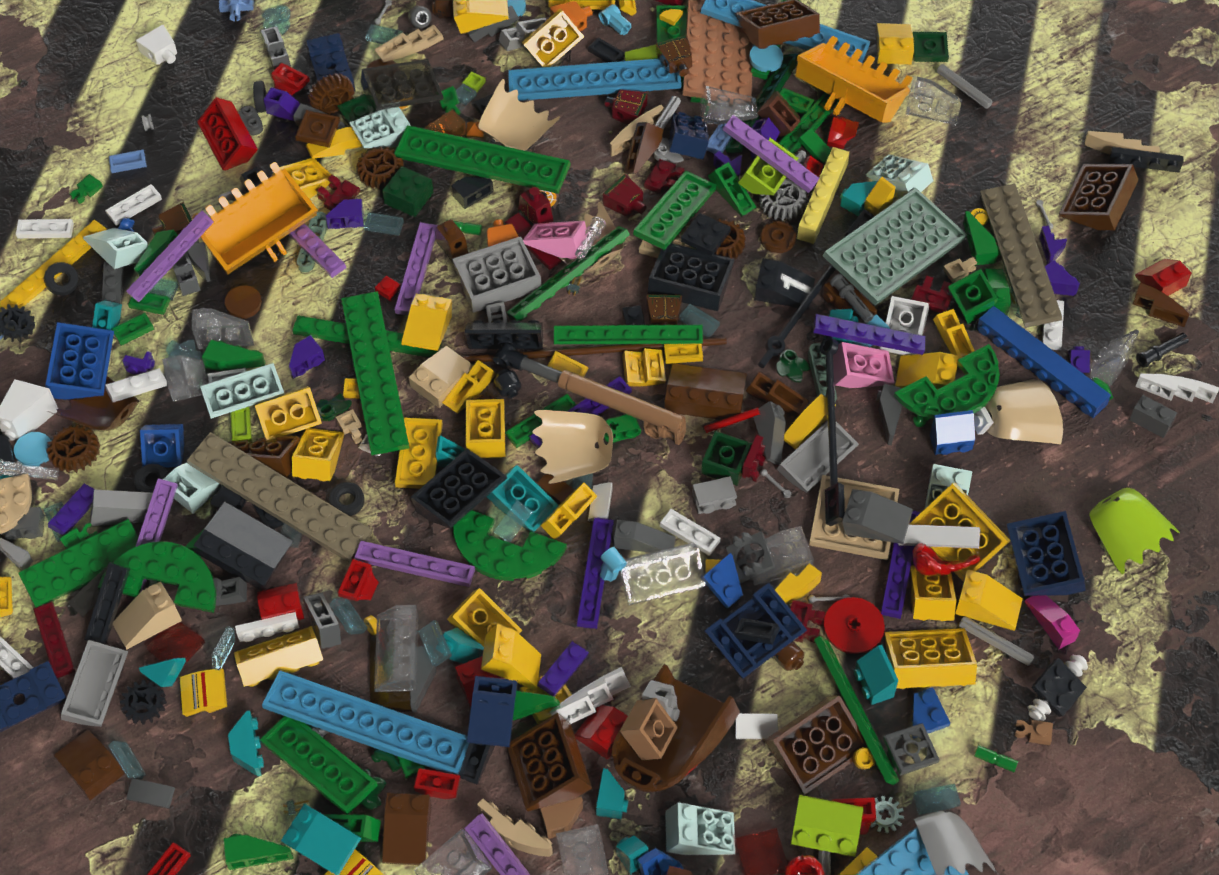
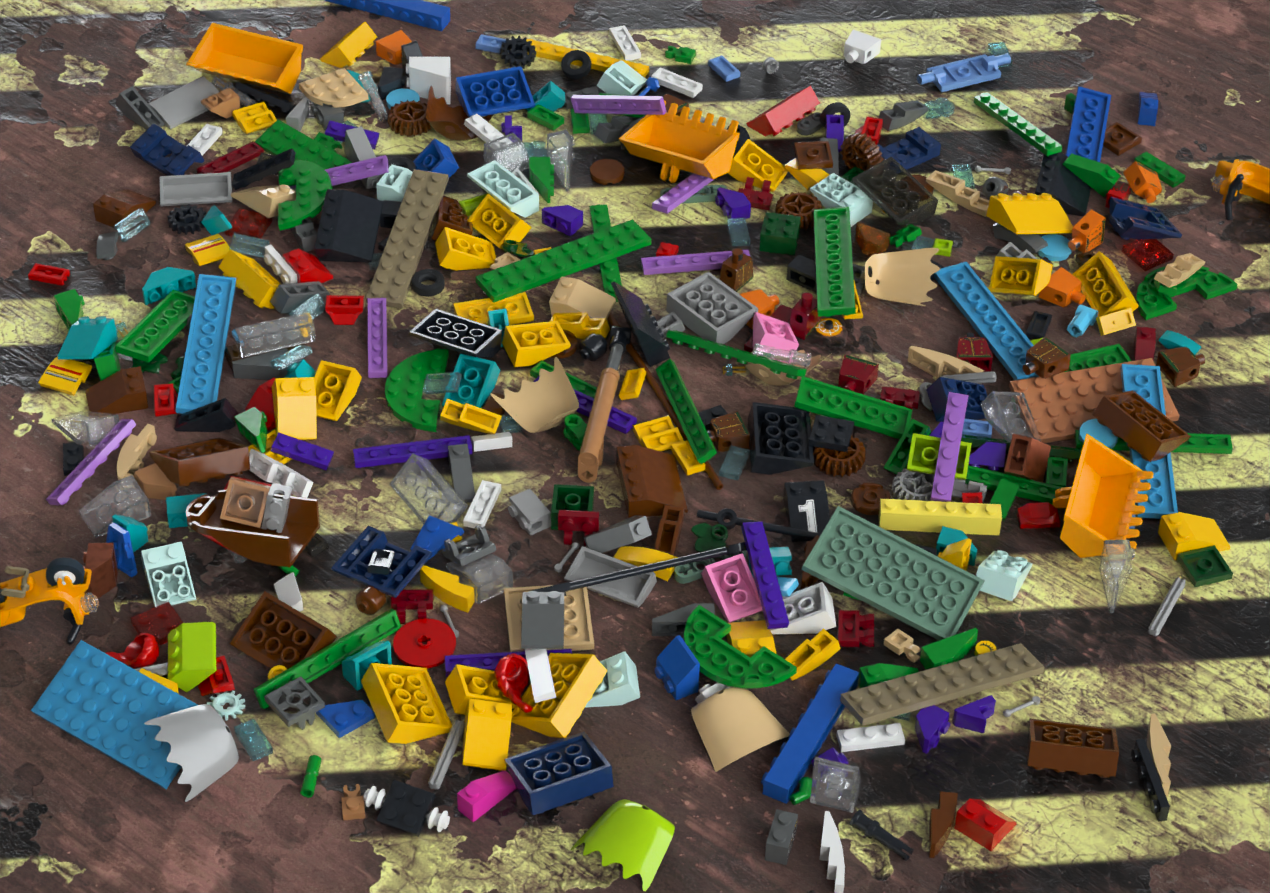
camera: 70 degrees right, 15 degrees down
yellow slope [401,294,452,351] -> none
green piece [445,220,482,236] -> none
dark blue slope [467,676,517,747] -> none
medium azure piece [600,547,627,582] -> none
reddish brown slope [624,122,664,174] -> none
yellow tile [660,9,683,26] -> none
red bar [704,407,760,433] -> none
dark grey pin [830,273,874,323] -> none
green slope [948,269,998,324] -> none

